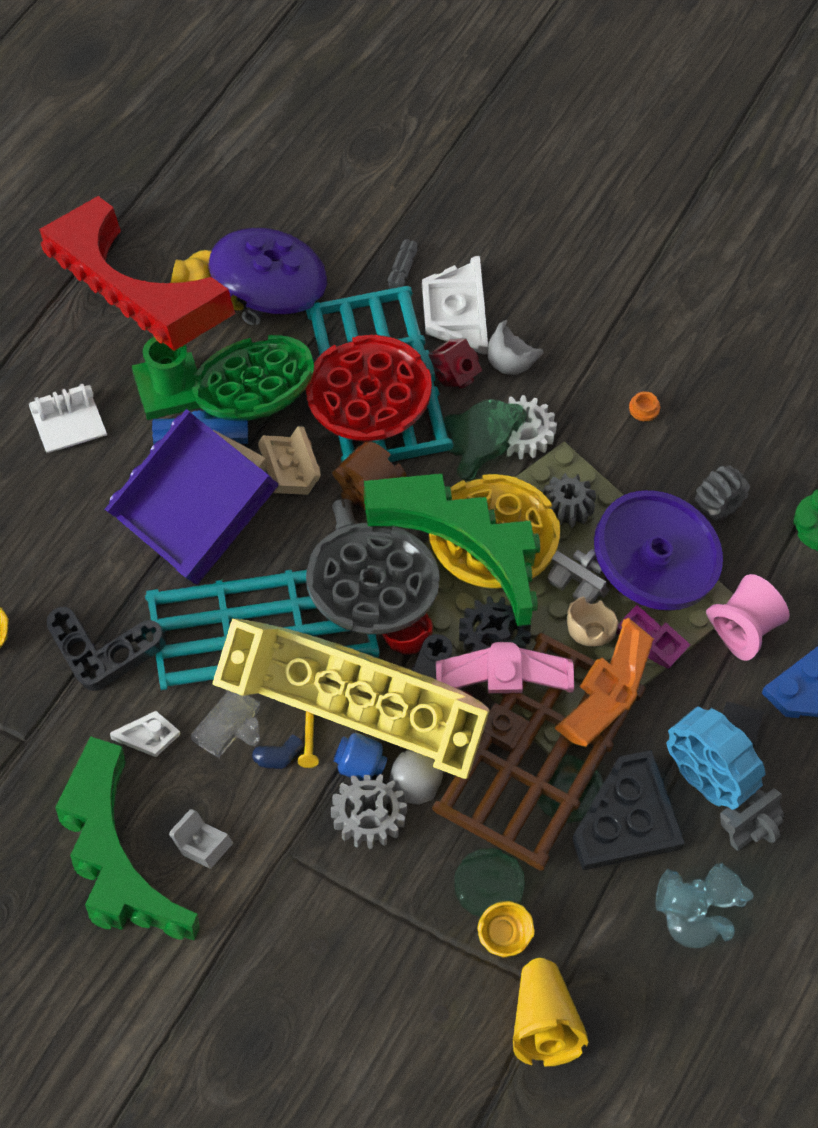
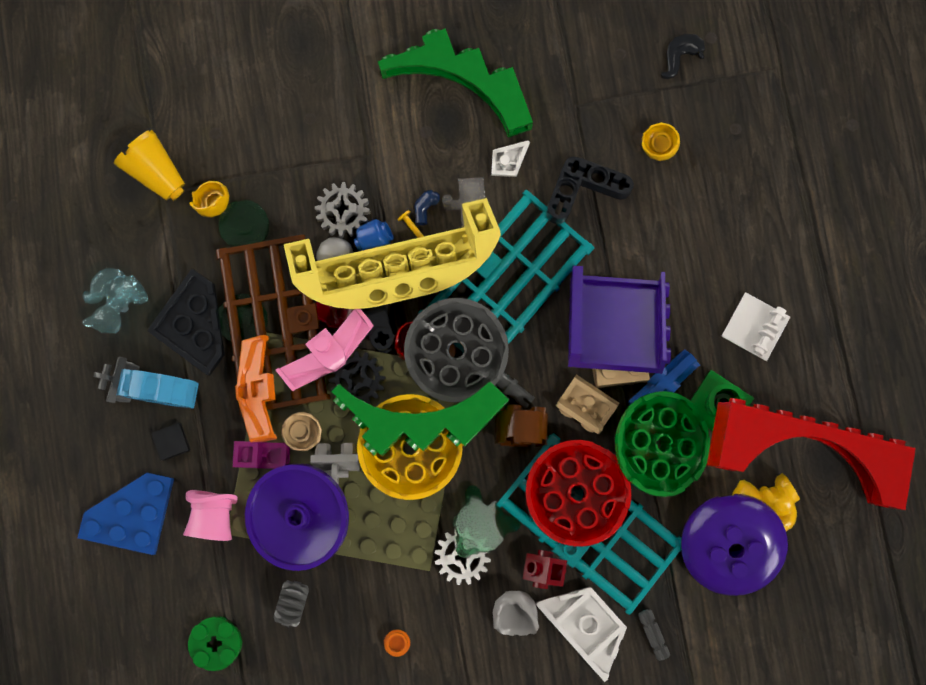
camera: 145 degrees right, 25 degrees up
light grey bracket [169,809,233,869] -> none
dark grey gear [542,473,596,528] -> none

